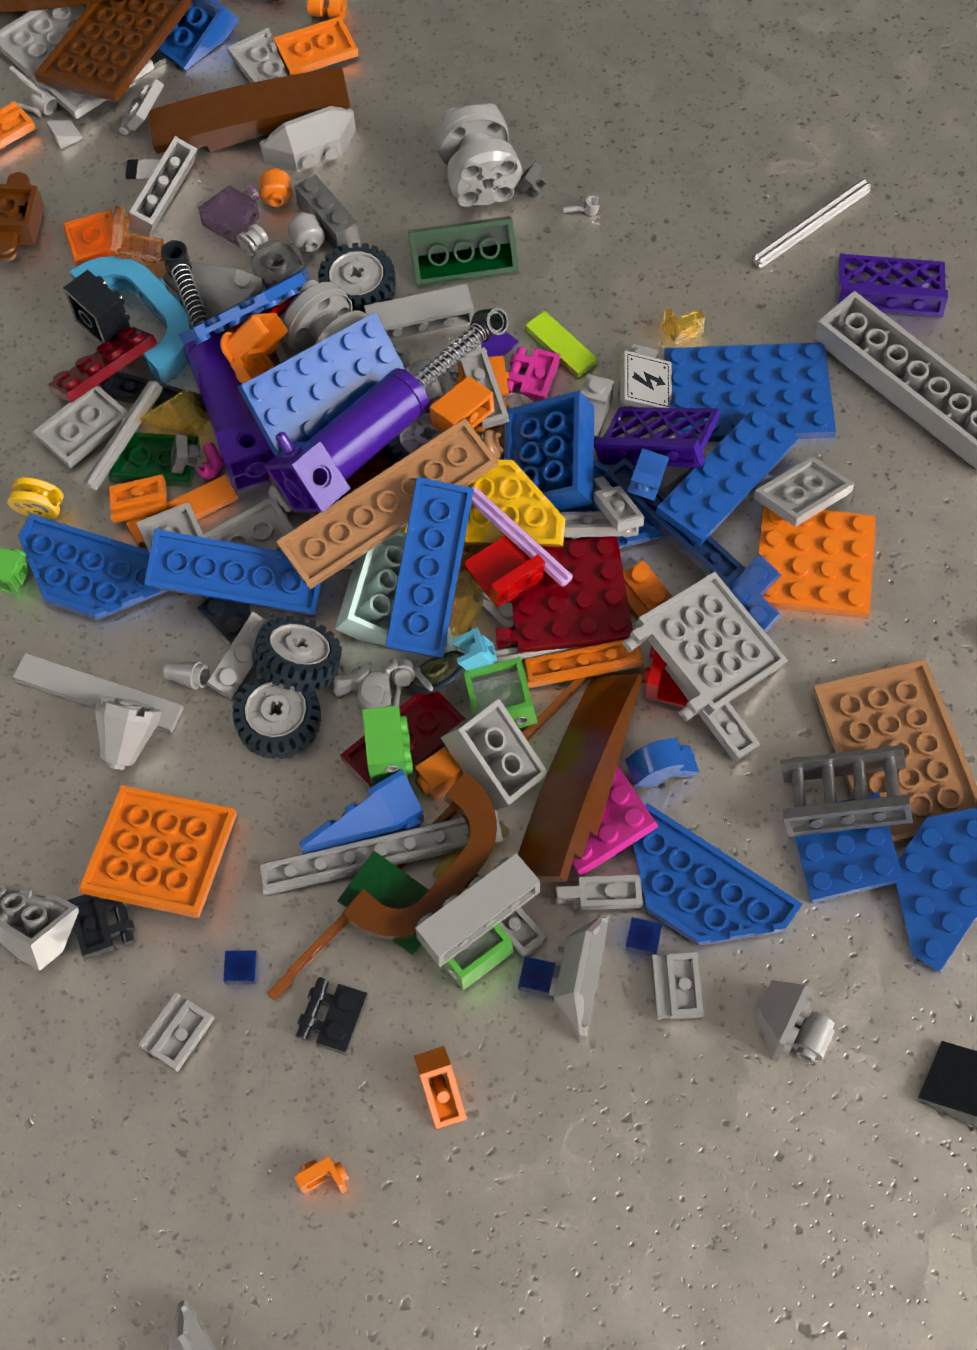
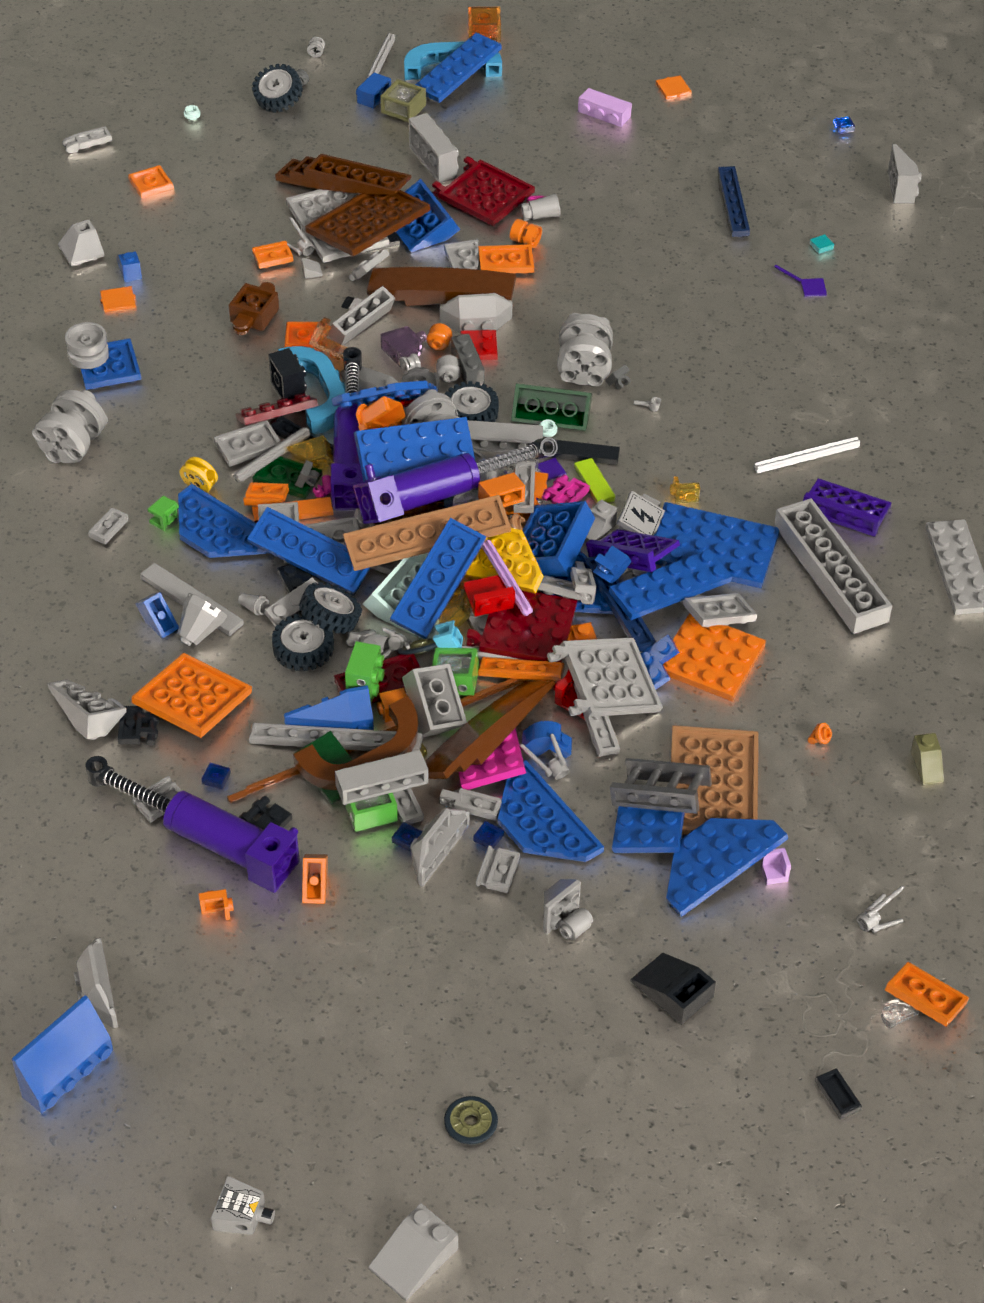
camera: 15 degrees right, 15 degrees down
none -> dark purple piece [85,756,300,893]
none -> blue slope [135,592,179,638]
none -> red wing [461,330,498,360]
none -> light grey plant [520,734,570,780]
none -> light aqua plate [540,419,557,437]
none -> black tile [543,440,620,465]

